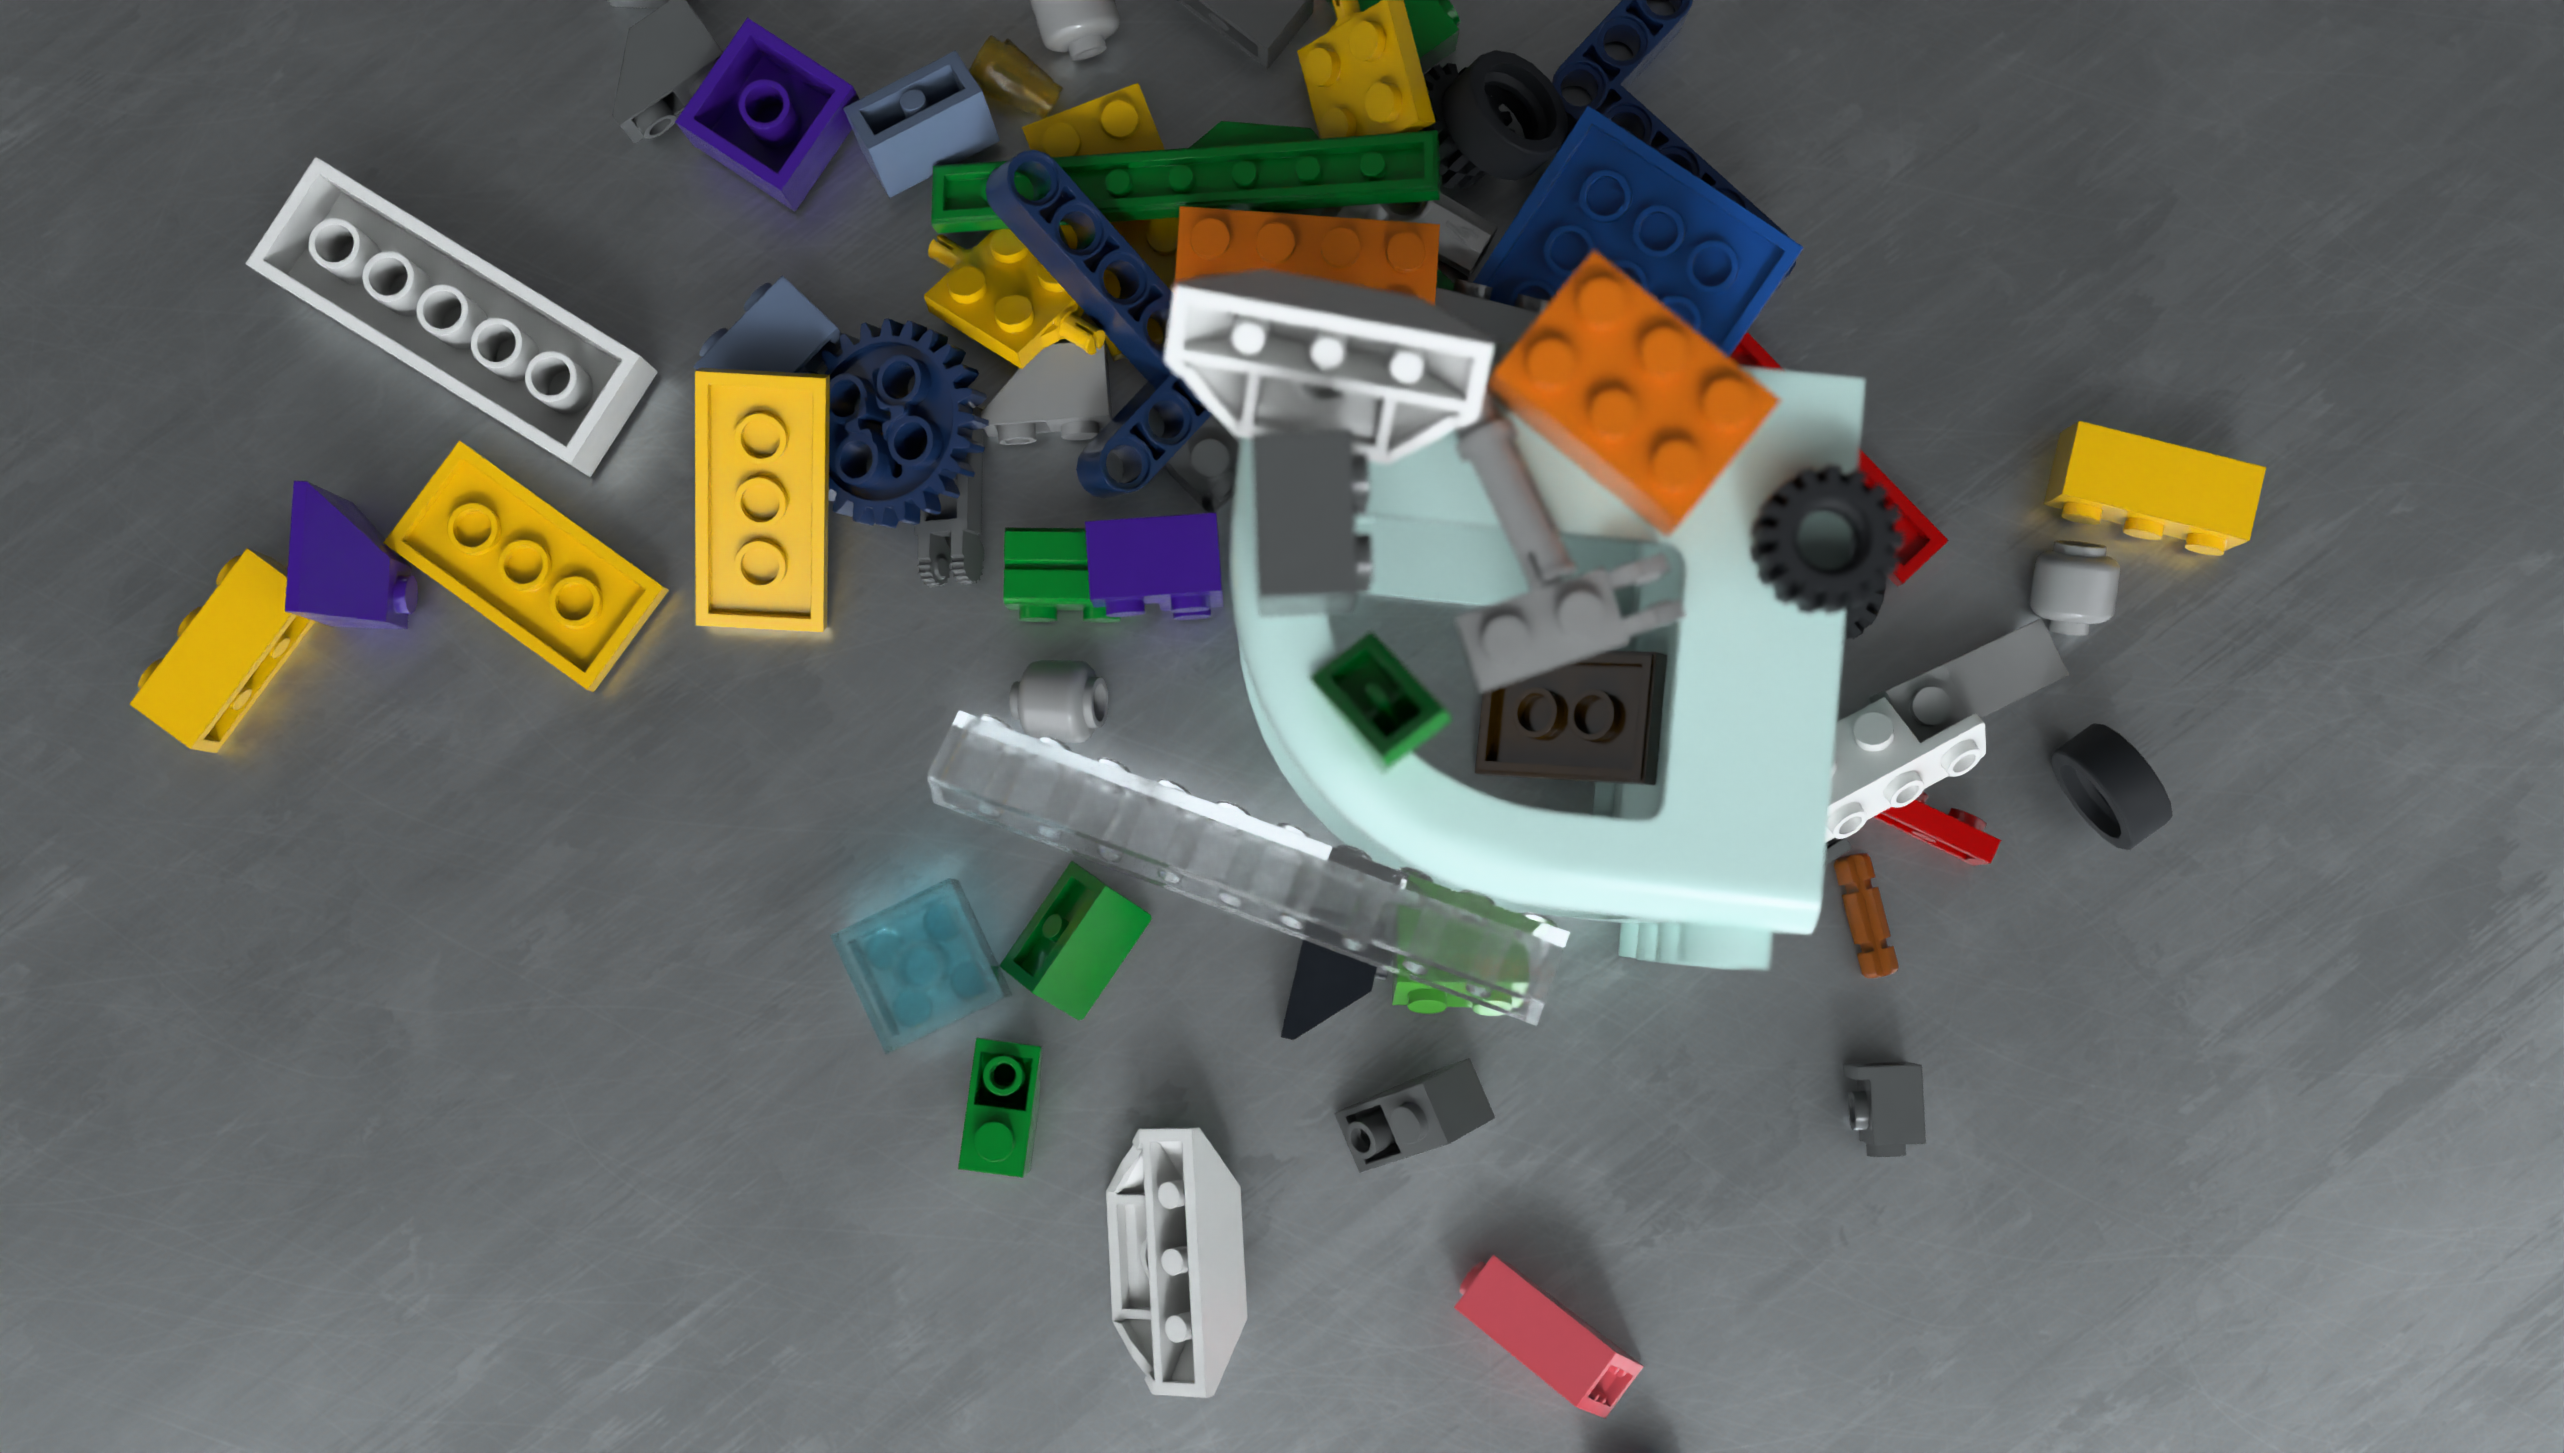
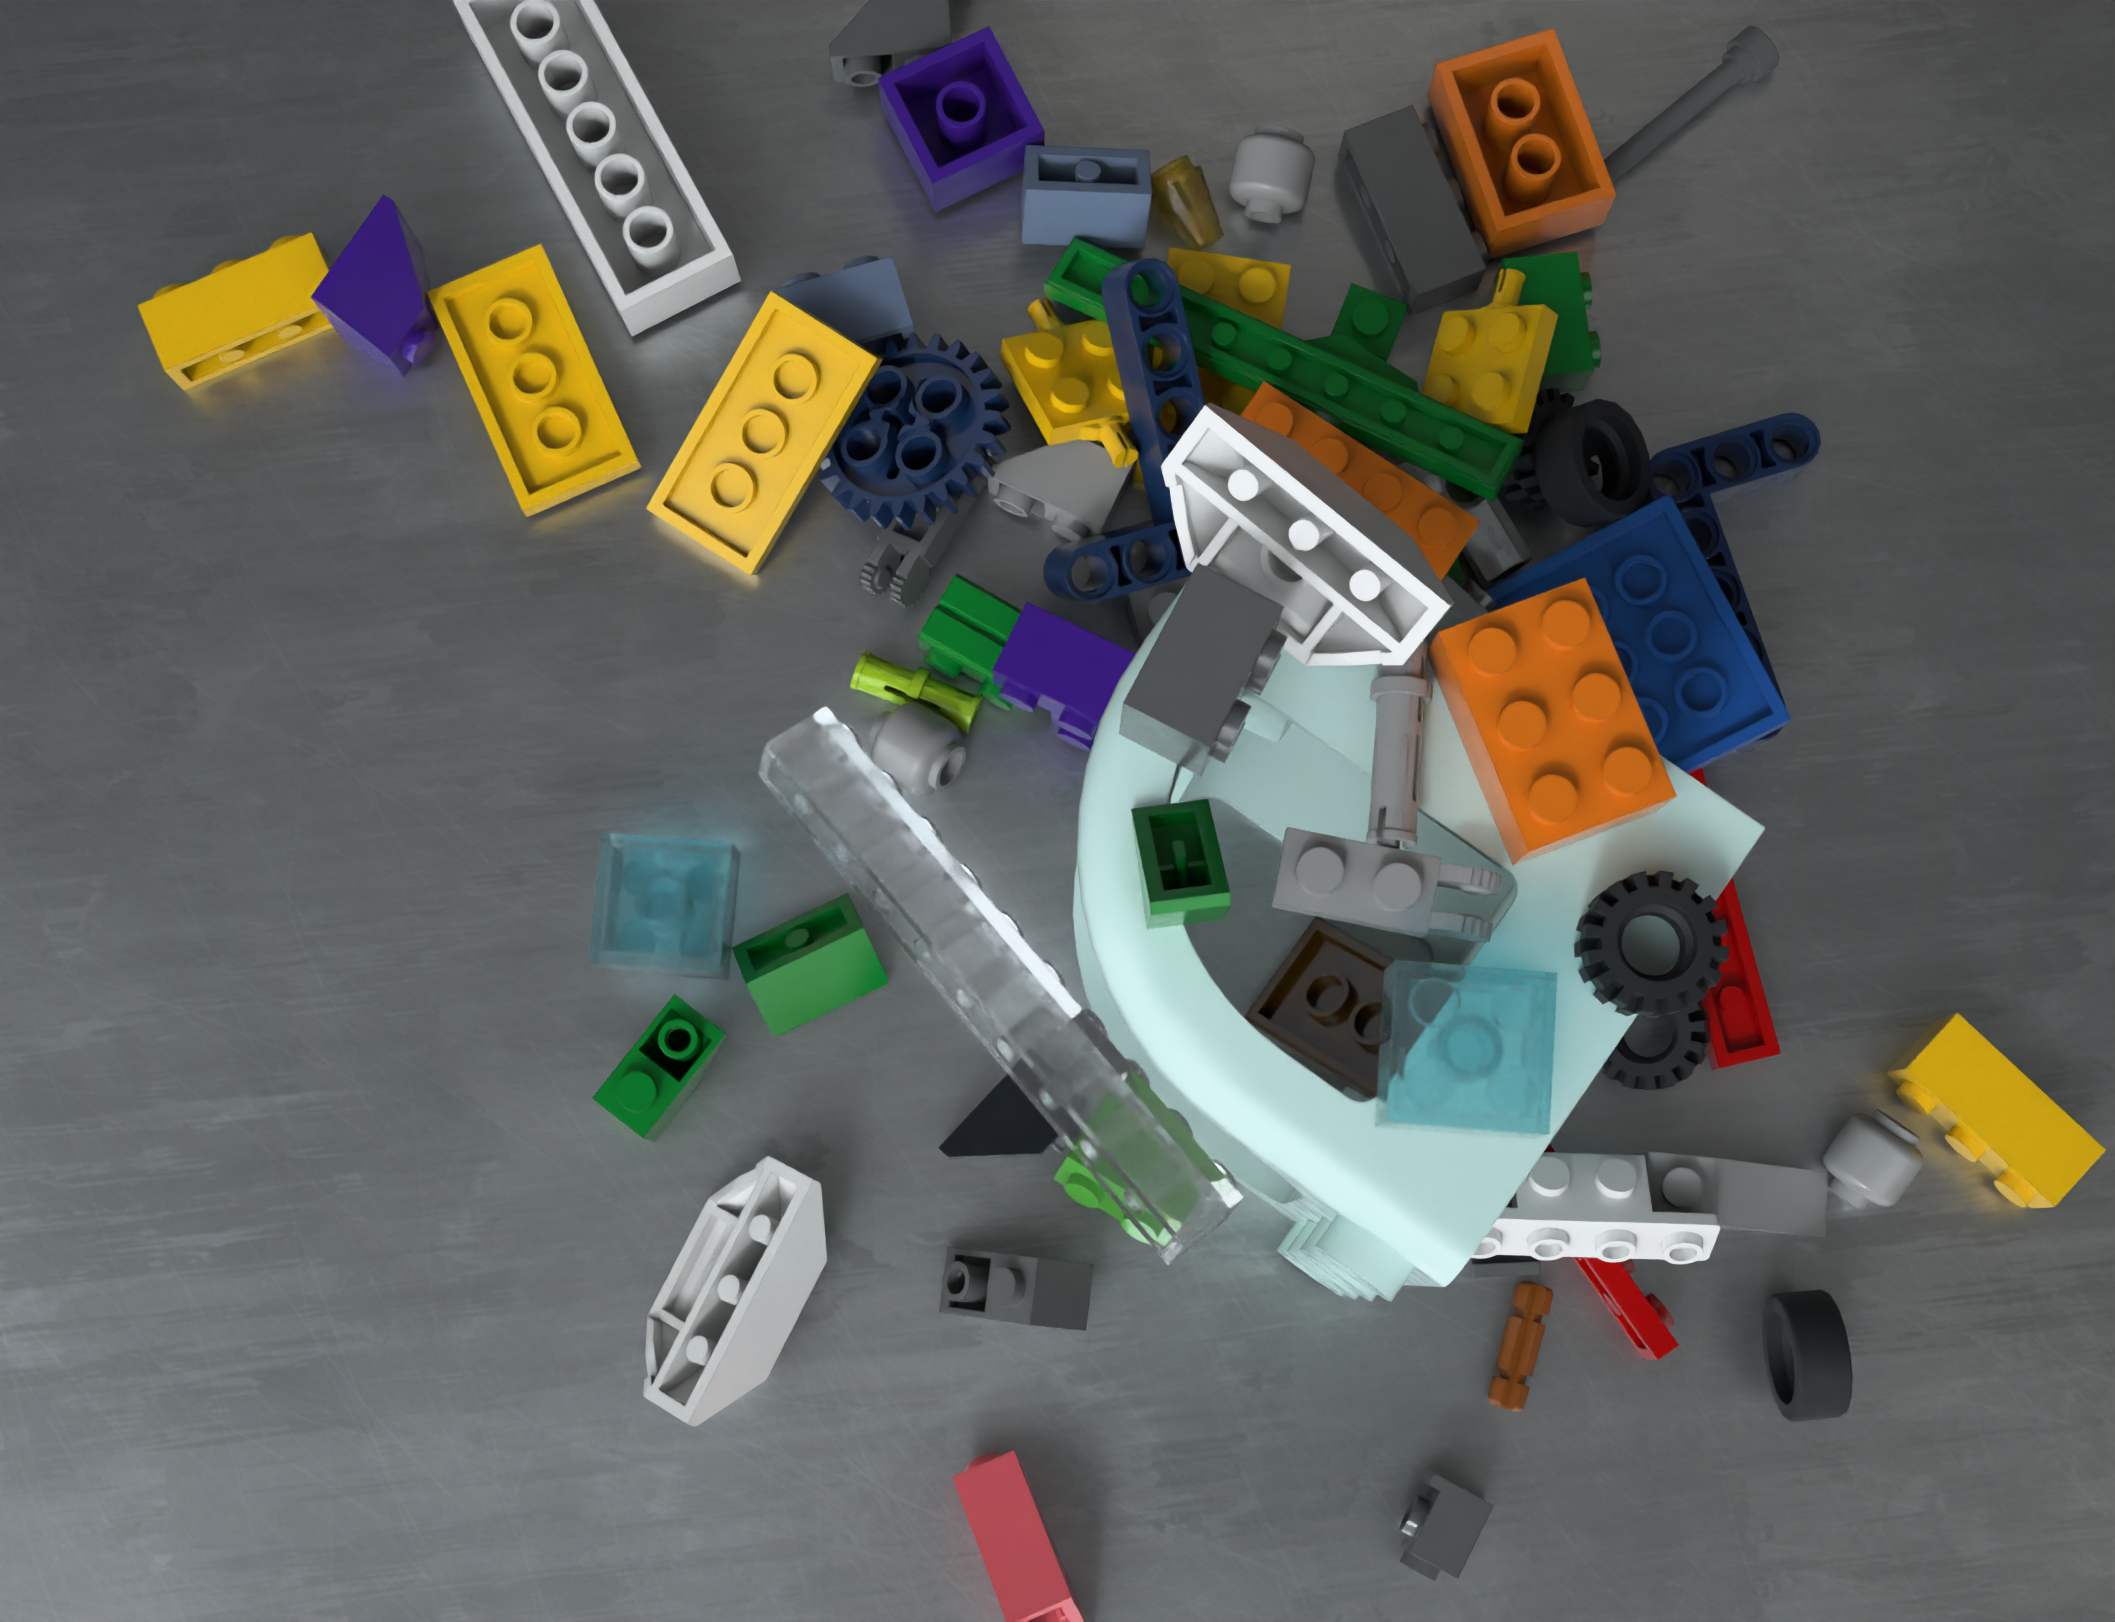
camera: 30 degrees right, 5 degrees down
none -> lime pin [850,650,983,734]
none -> green plate [1330,283,1409,362]
none -> clear light blue brick [1375,960,1557,1139]

